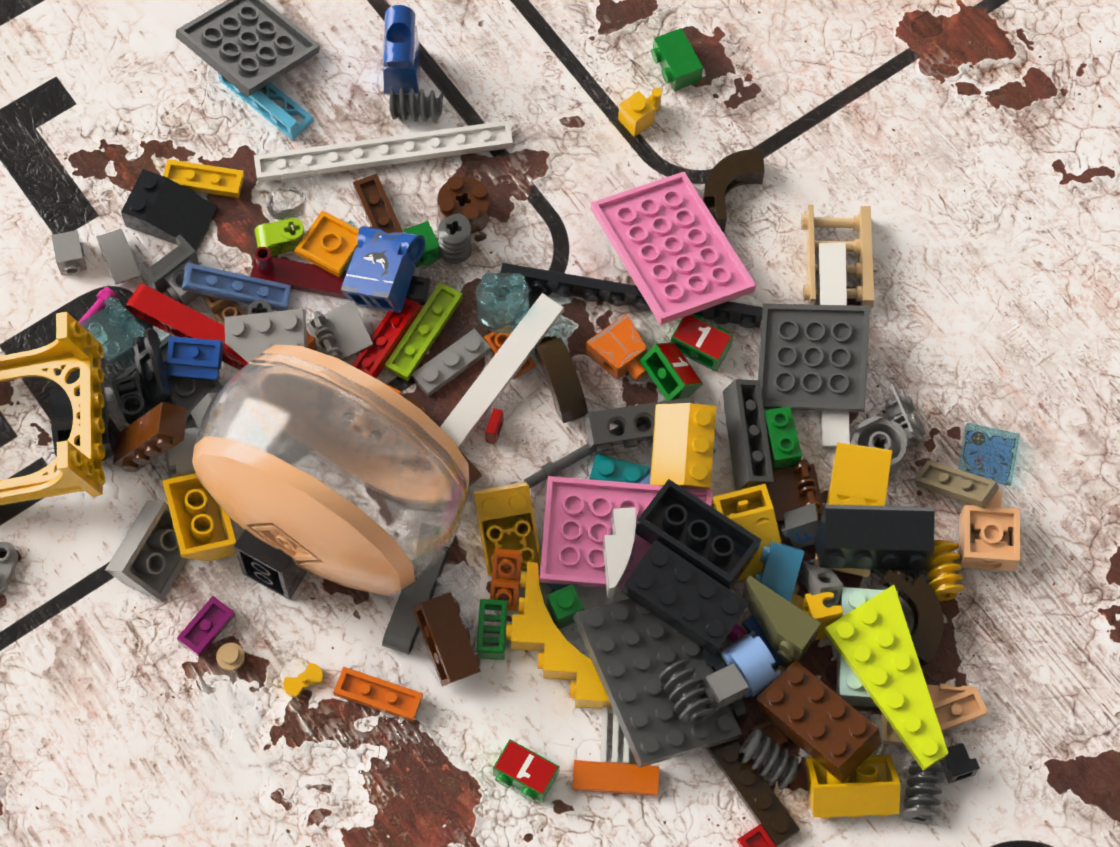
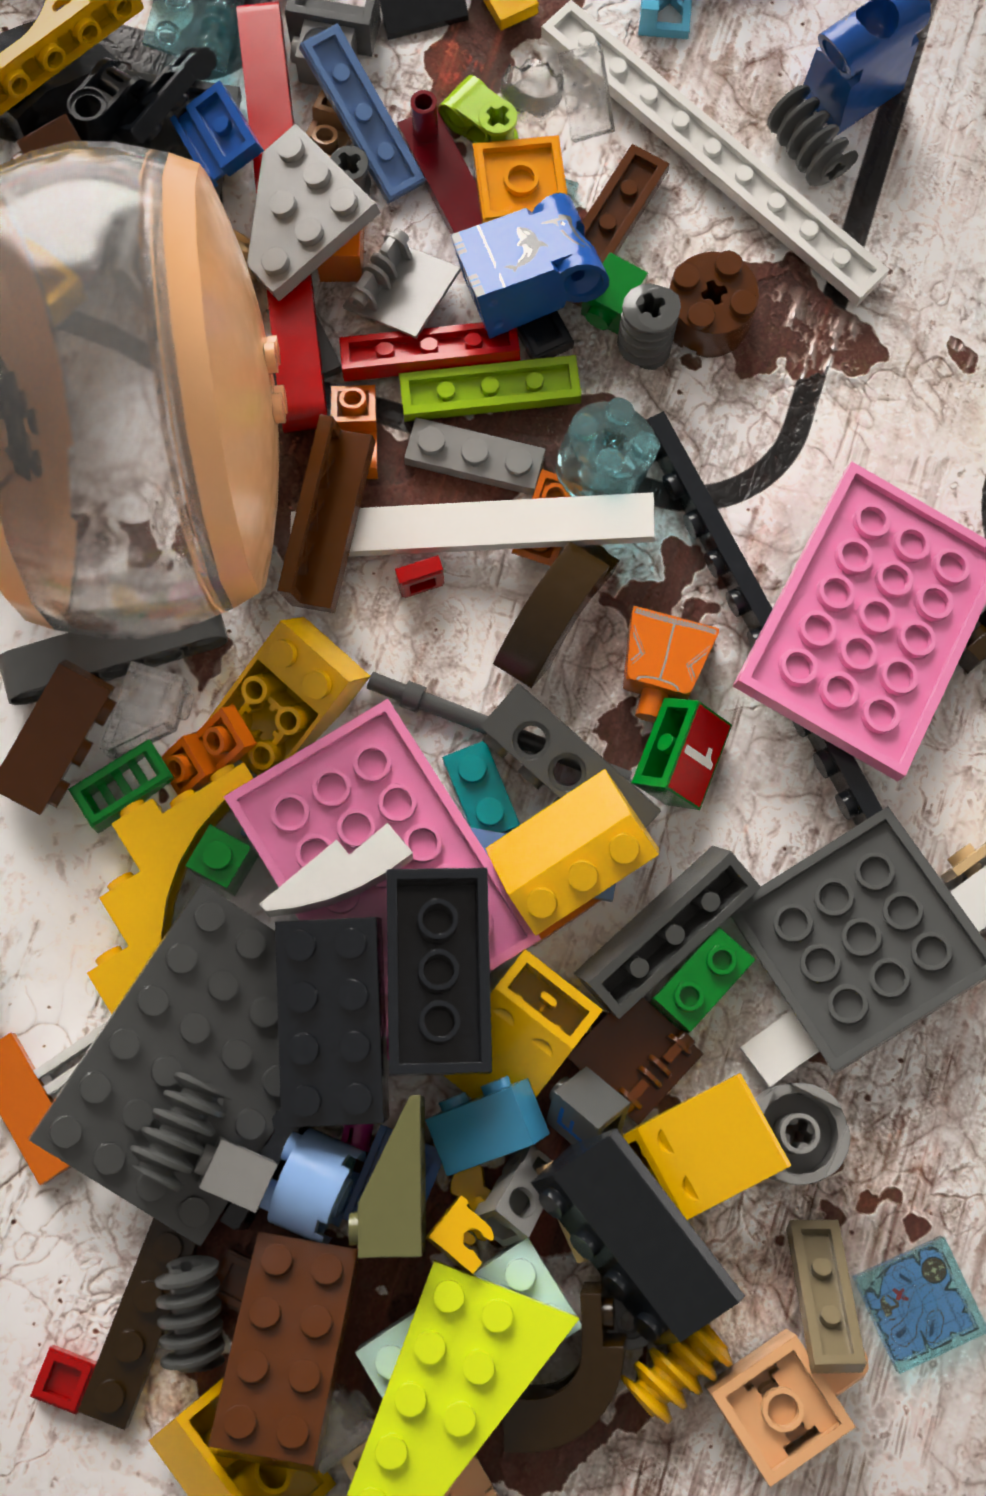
camera: 55 degrees right, 10 degrees up
brick [671,314,733,372] -> none
light grey hinge [885,384,926,449] -> none

